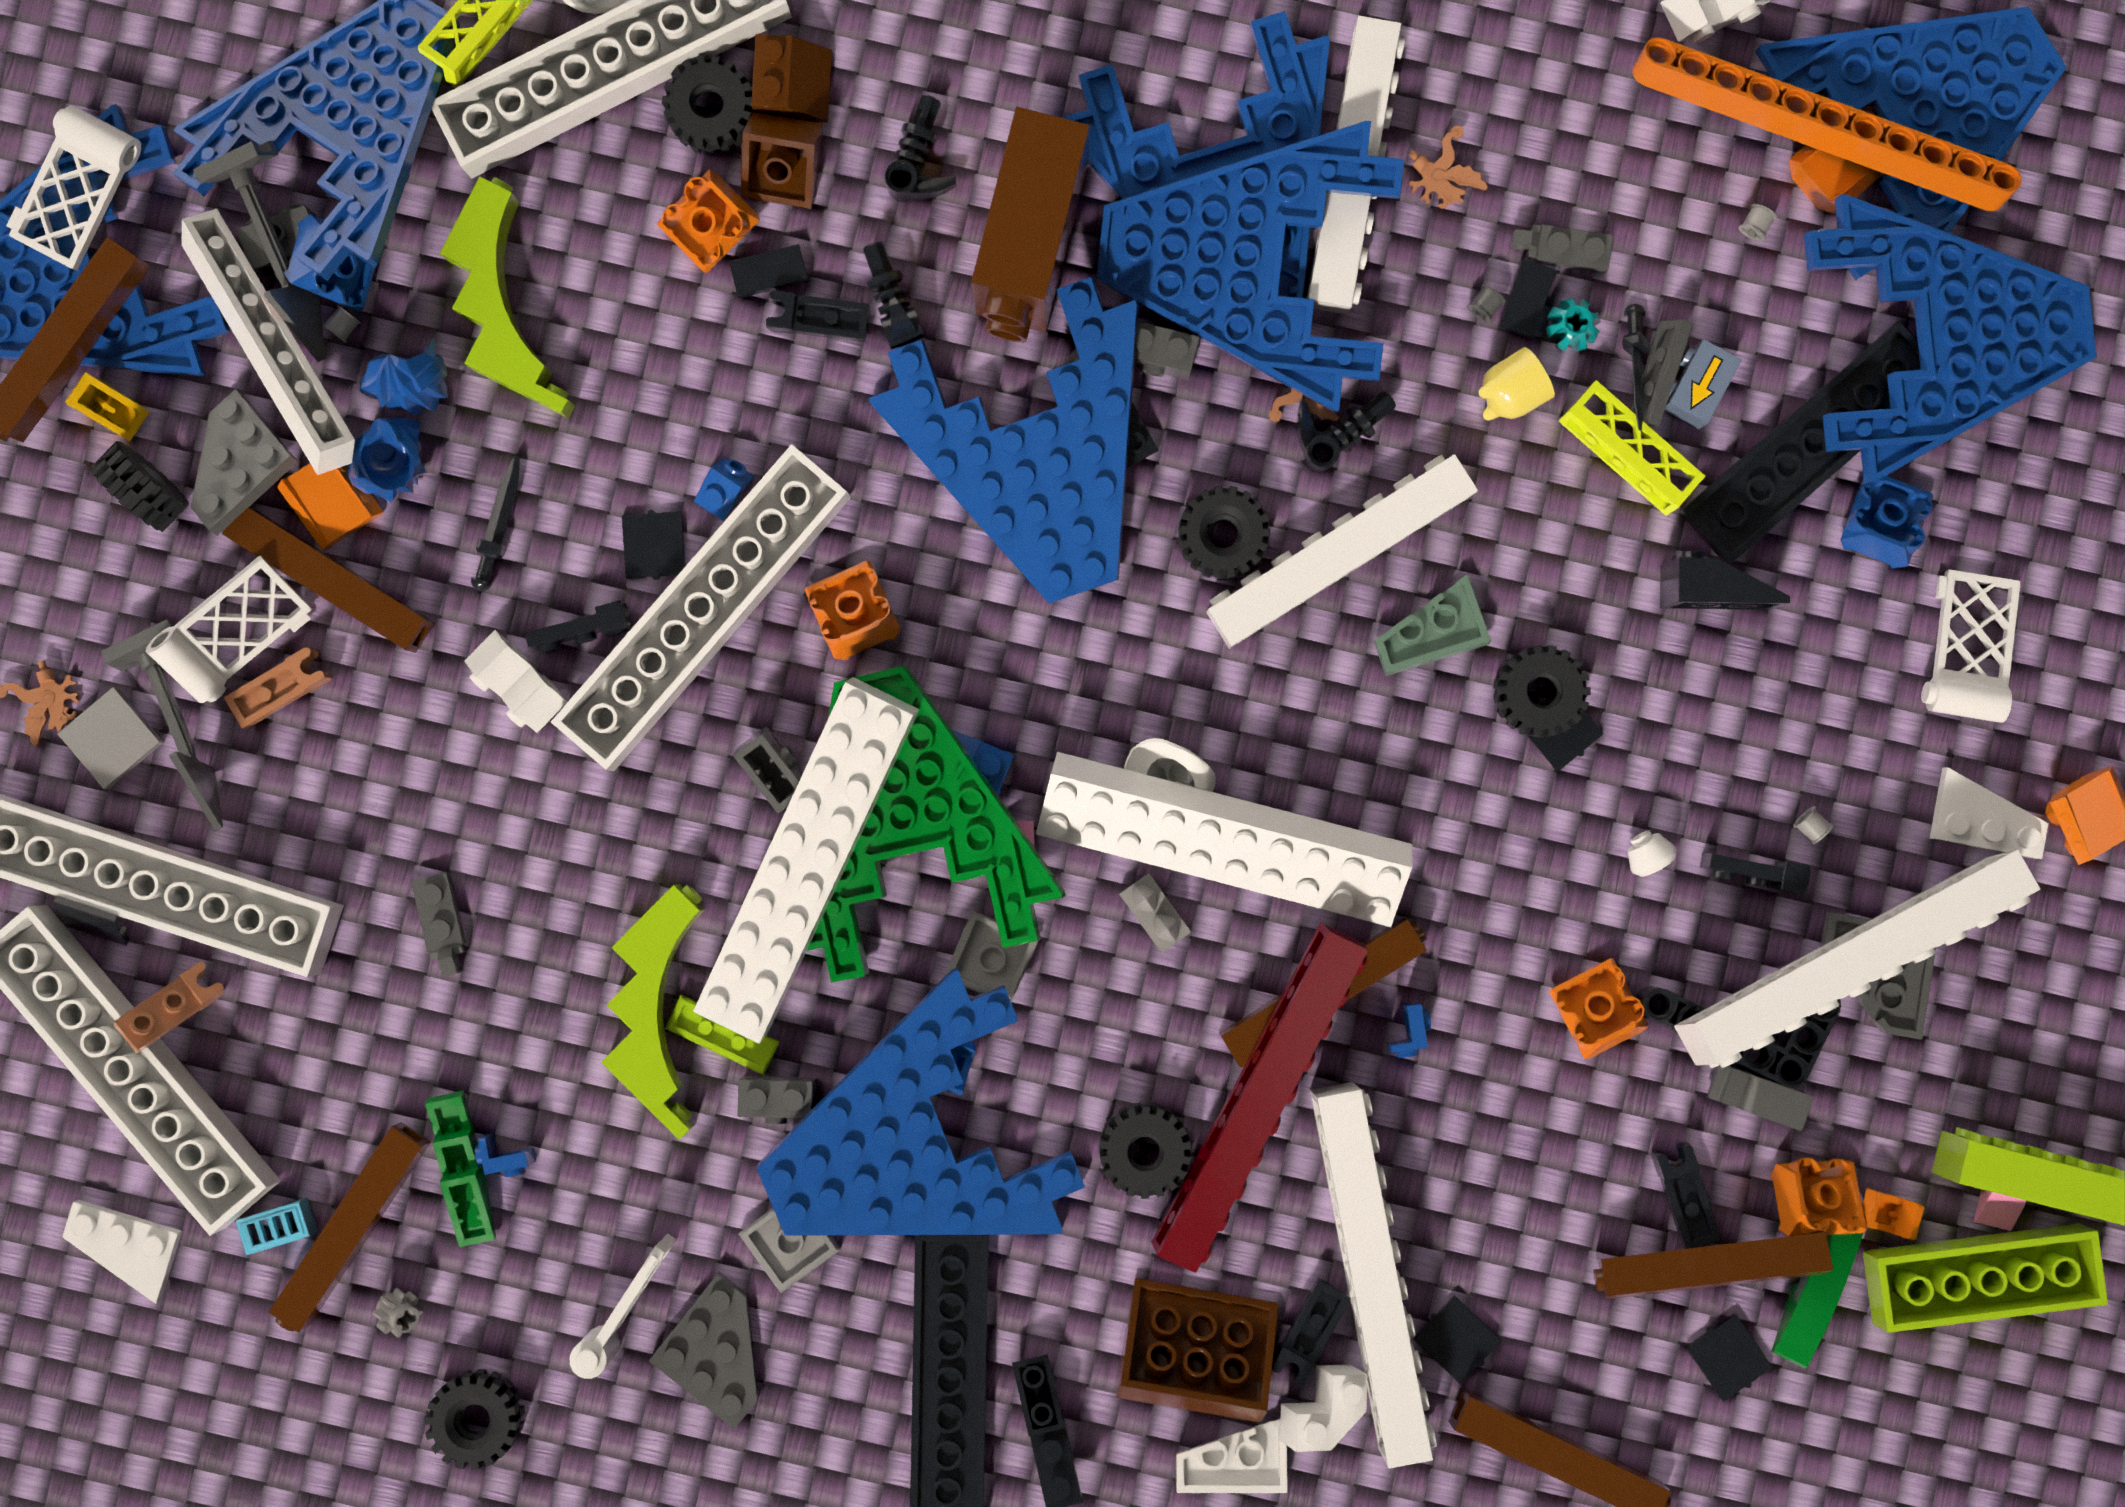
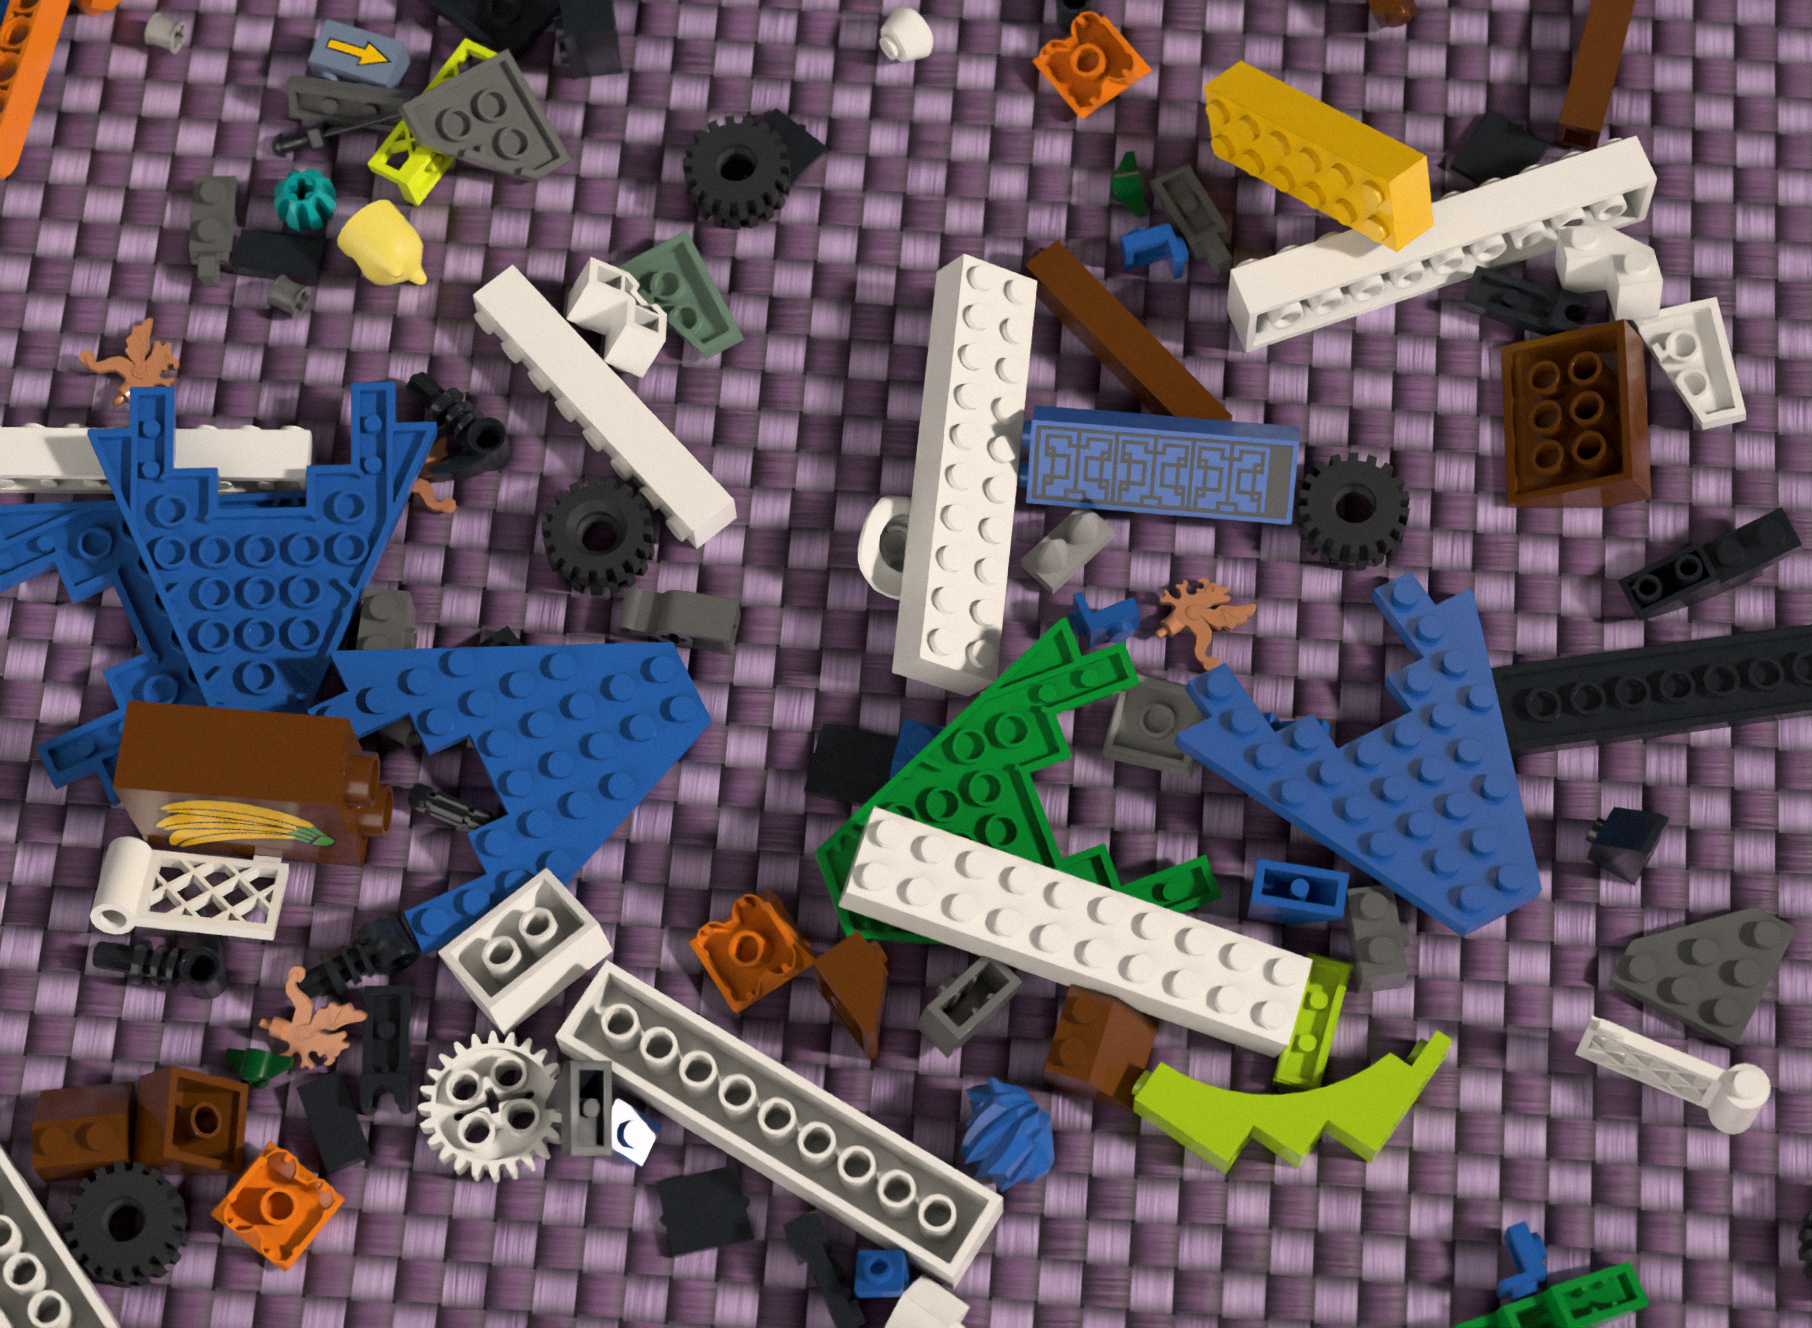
camera: 95 degrees left, 20 degrees down
light grey tile [738,1208,841,1293] -> none
dark red brick [1151,922,1368,1273] -> none
none -> white piece [90,836,289,940]
none -> dark green piece [225,1048,295,1089]
none -> nougat piece [259,965,368,1070]
none -> dark grey plate [397,49,571,183]
none -> black axle [408,783,495,832]
none -> white gear [418,1031,562,1183]
none -> white slope [438,867,613,1036]
none -> slope [545,1061,612,1156]
none -> white brick [566,257,667,378]
none -> dark grey piece [617,587,741,655]
none -> black piece [803,723,898,807]
none -> reddish brown slope [812,930,890,1061]
none -> blue bracket [854,1250,914,1298]
none -> blue hair [958,1077,1055,1192]
none -> brick [1019,405,1299,525]
none -> reddish brown slope [1043,984,1159,1112]
none -> blue bracket [1068,592,1140,648]
none -> dark green piece [1110,151,1147,218]
none -> dark grey hinge [1150,163,1233,278]
none -> nougat piece [1155,578,1257,672]
none -> yellow brick [1204,61,1434,252]
none -> blue slope [1247,858,1349,925]
none -> black slope [1585,807,1669,886]

